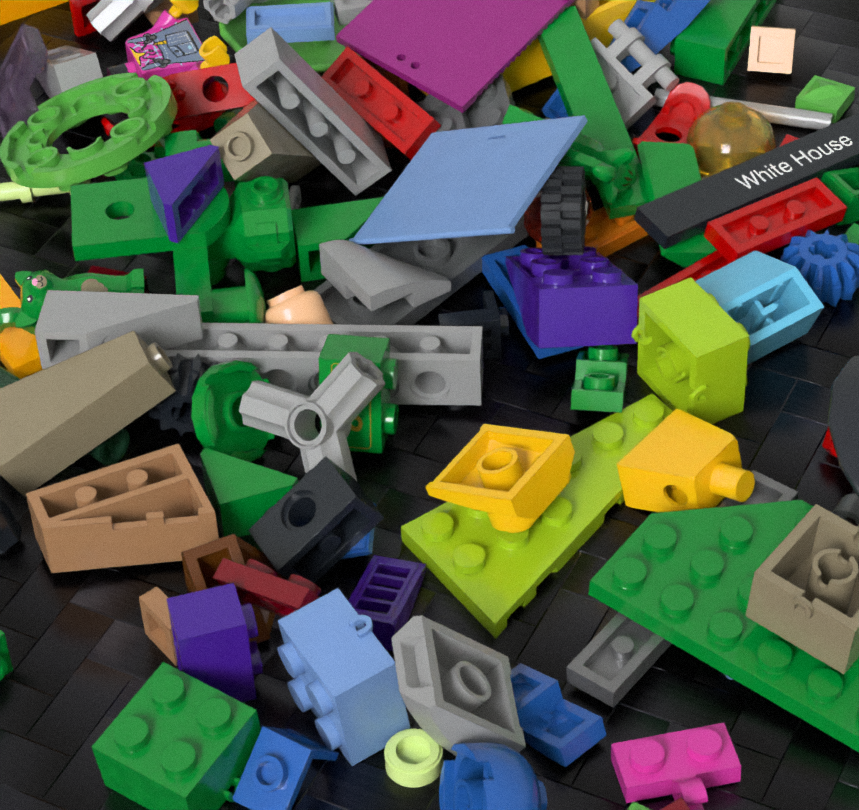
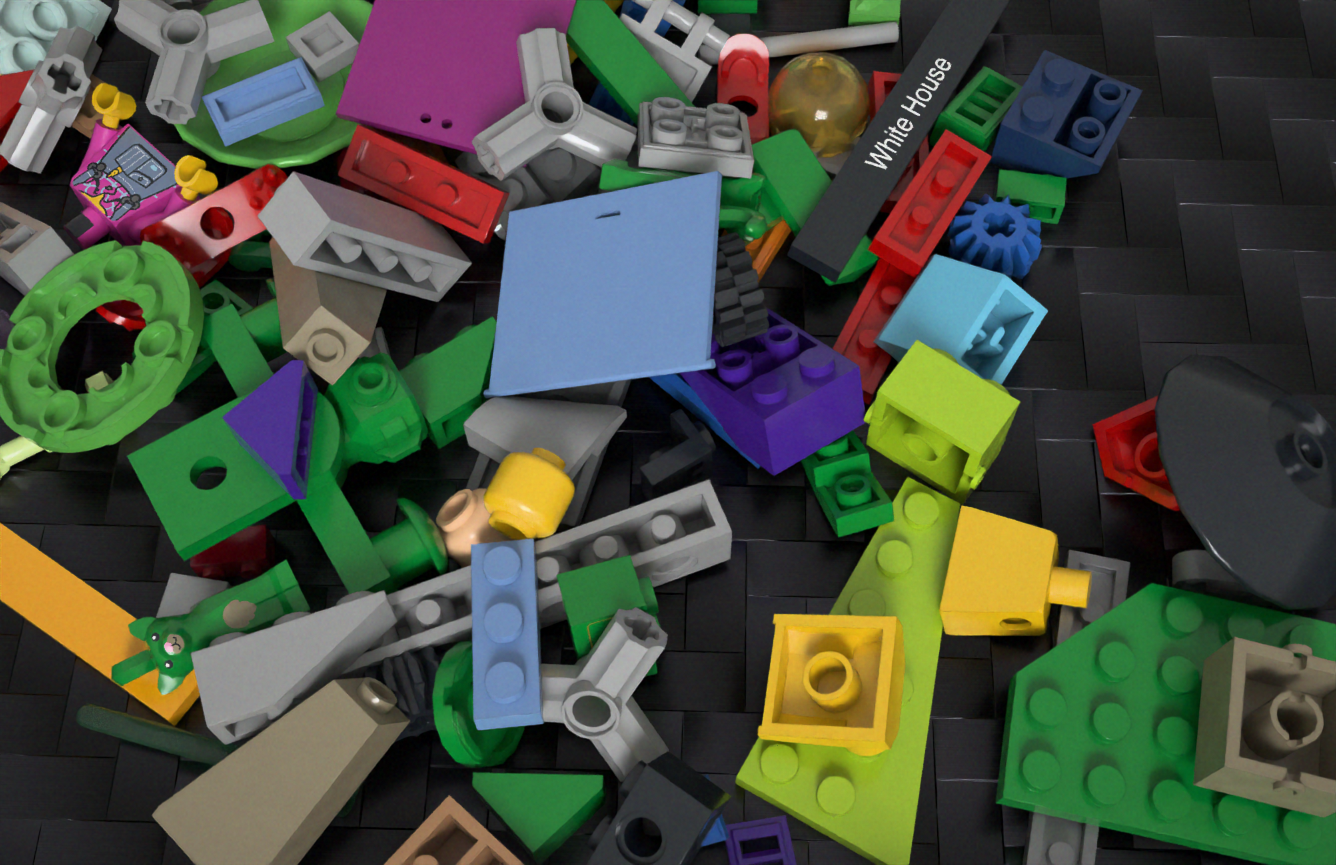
camera: 25 degrees left, 20 degrees up
none -> medium blue plate [471,538,544,730]
none -> light grey piece [472,28,637,181]
none -> yellow head [483,448,575,540]
none -> light grey tile [637,97,754,178]

